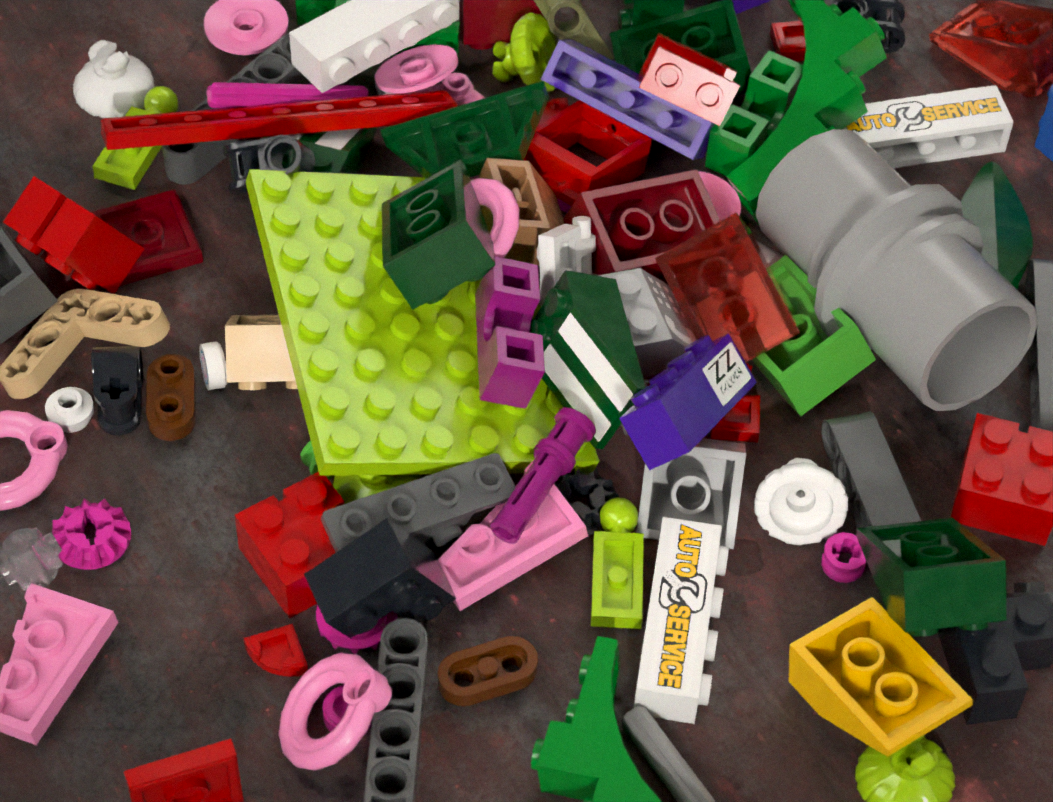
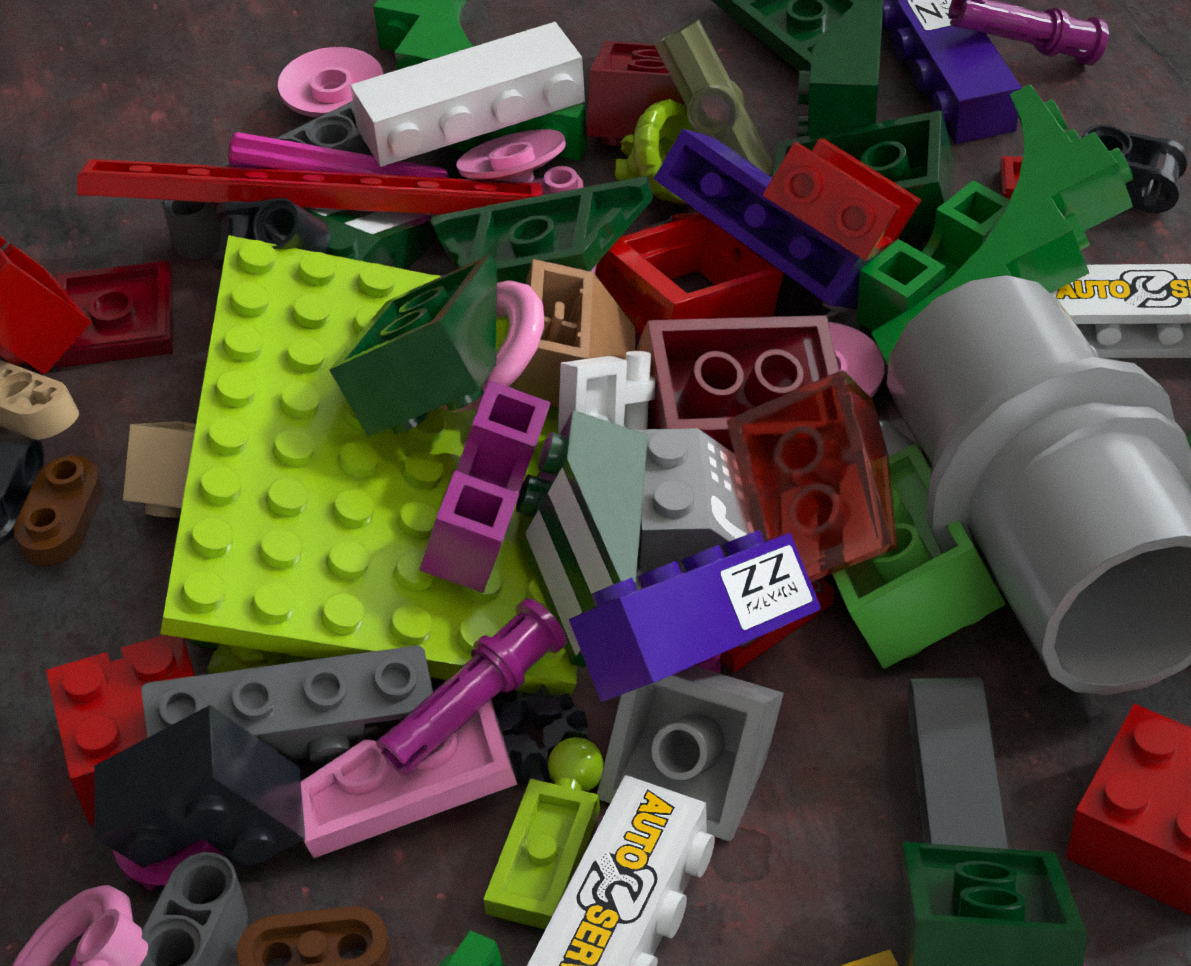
camera: 20 degrees right, 5 degrees down
white hair [73,40,154,118] -> none
lime plate [92,86,179,190] -> none
white tile [199,341,227,391] -> none
red tile [244,624,308,677] -> none
red tile [711,395,760,443] -> none
white hair [754,458,848,546] -> none
dark pink bush [821,532,867,583] -> none

